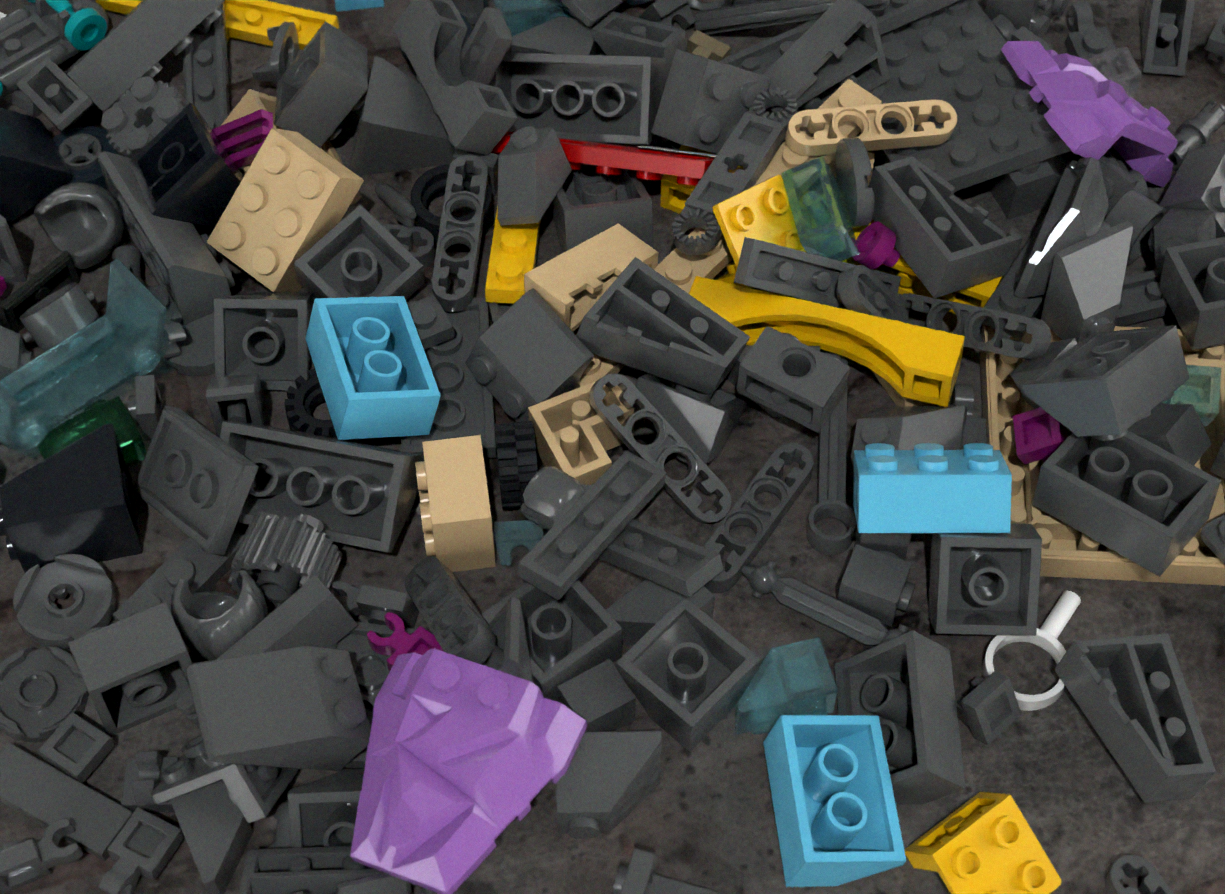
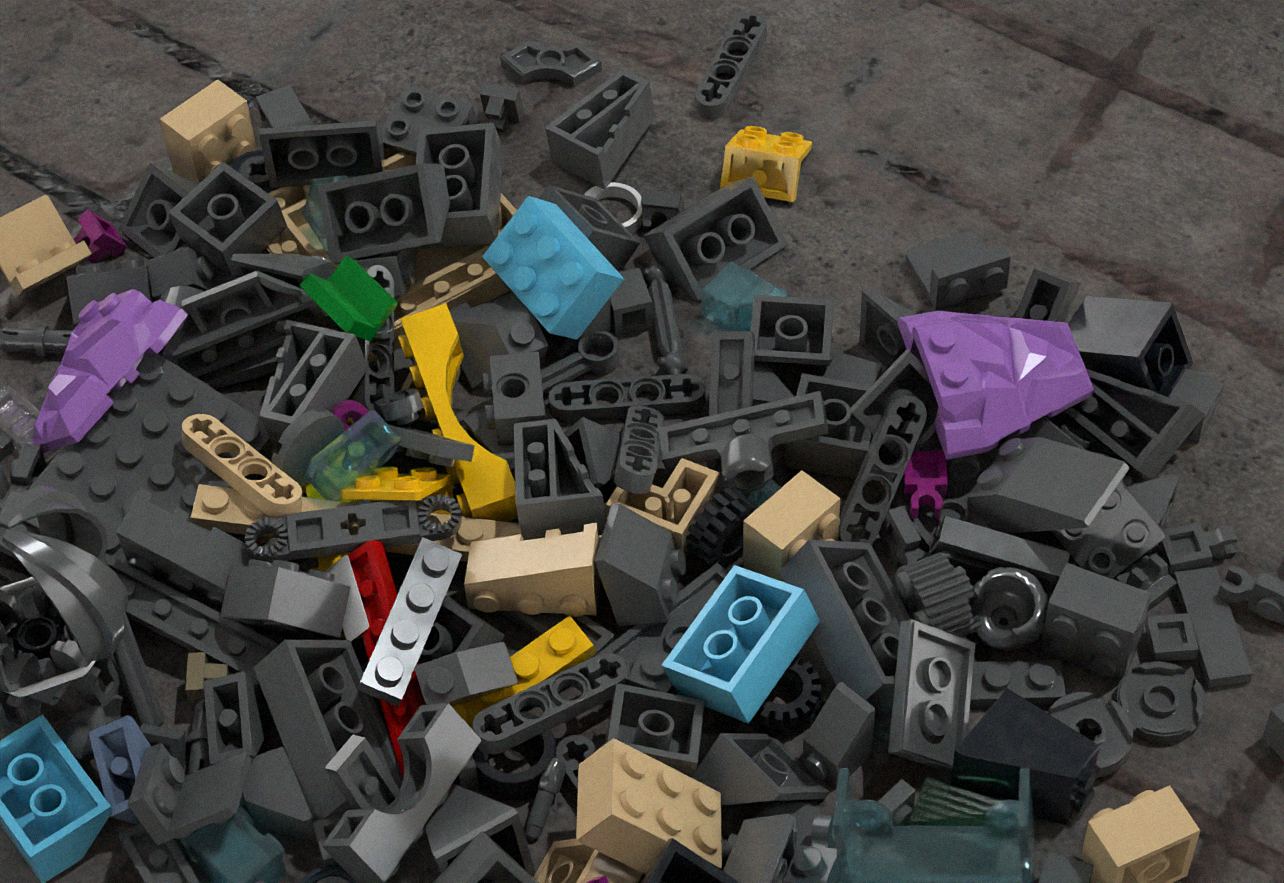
camera: 125 degrees left, 5 degrees down
medium azure slope [763,715,906,887] -> none
magenta tile [1013,407,1068,464] -> none
none -> green panel [300,256,397,341]
none -> plate [357,537,463,707]

